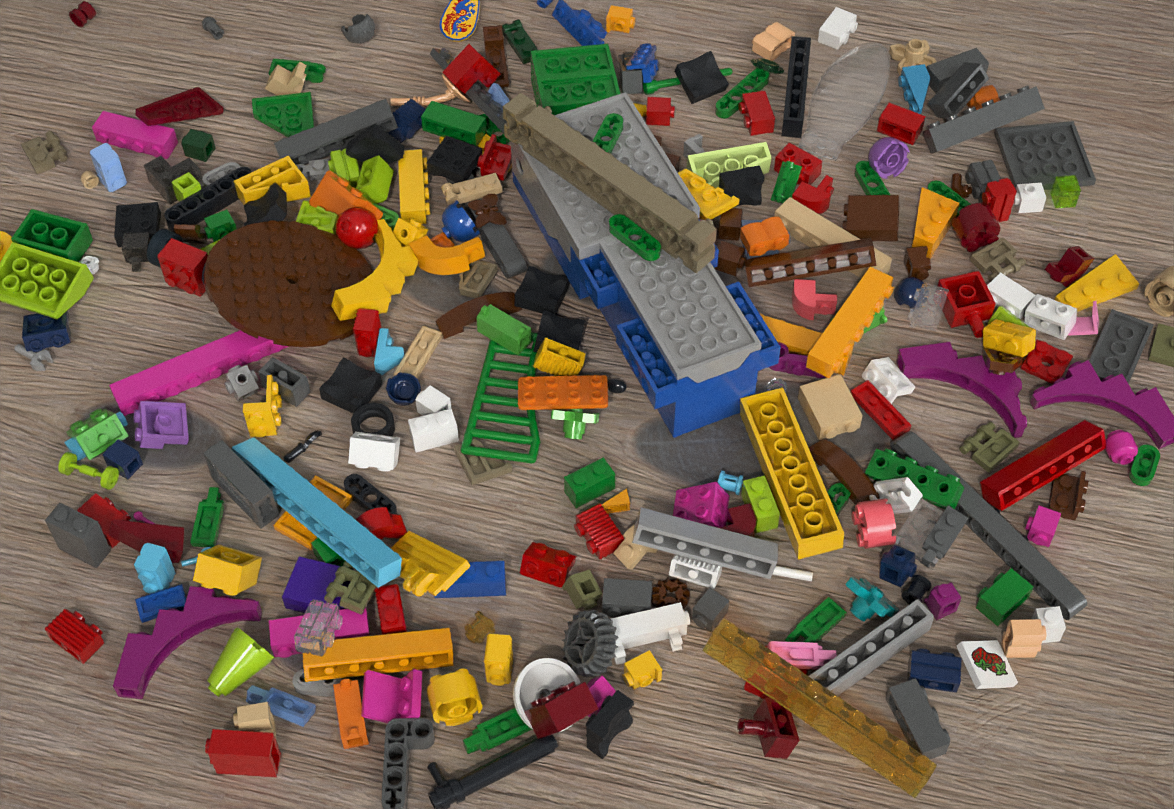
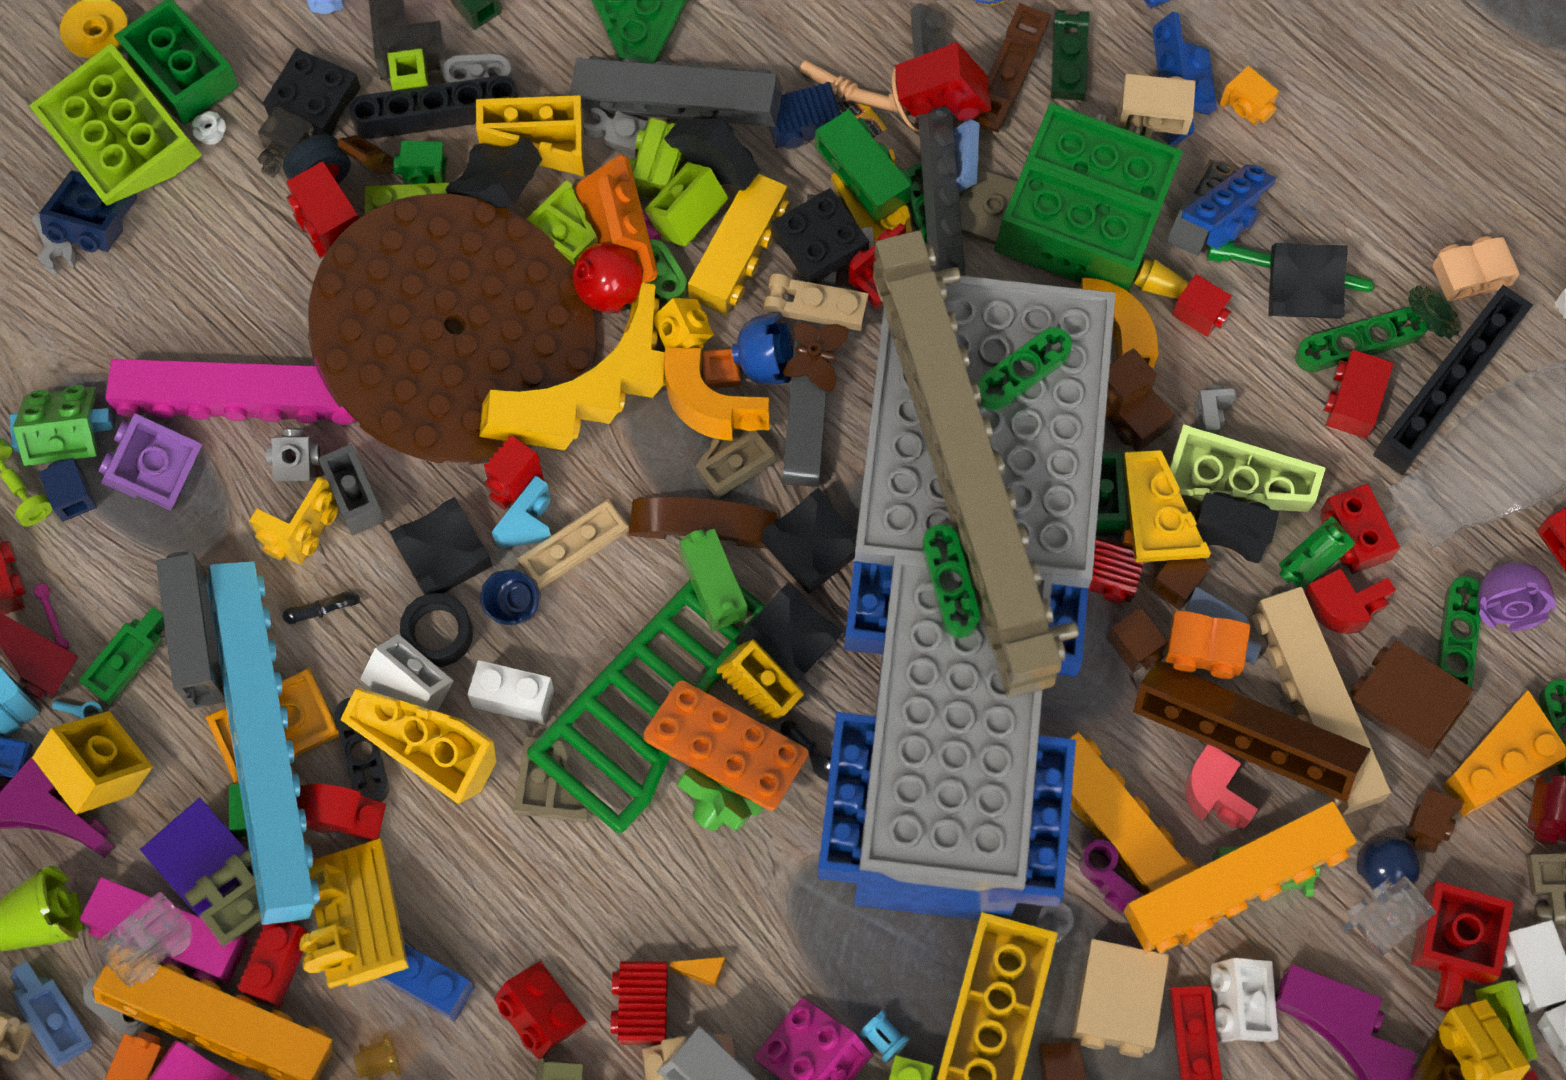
camera: 30 degrees right, 15 degrees up
white brick [415,385,452,416] -> none
green brick [564,457,615,508] -> none
none -> yellow wedge [340,688,496,804]
none -> tan brick [1115,73,1195,139]

